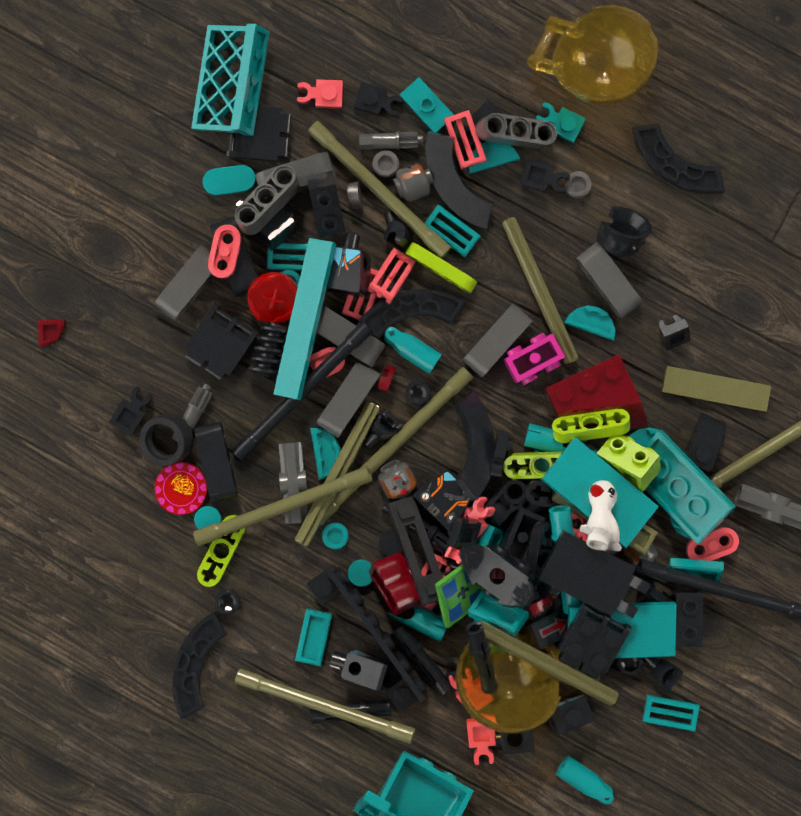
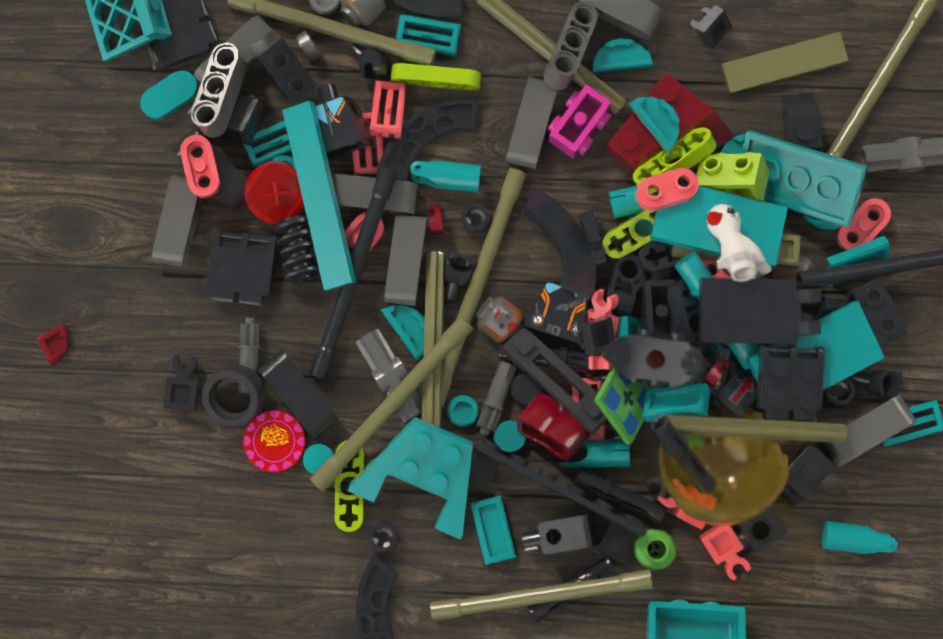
camera: 25 degrees left, 5 degrees down
none -> teal wing [348,417,473,540]
none -> dark grey piece [476,361,517,436]
none -> dark grey beam [544,2,598,90]
none -> teal tile [628,97,679,153]
none -> bright green head [634,529,677,571]
none -> coral plate [636,168,699,211]
none -> dark grey beam [821,395,917,469]

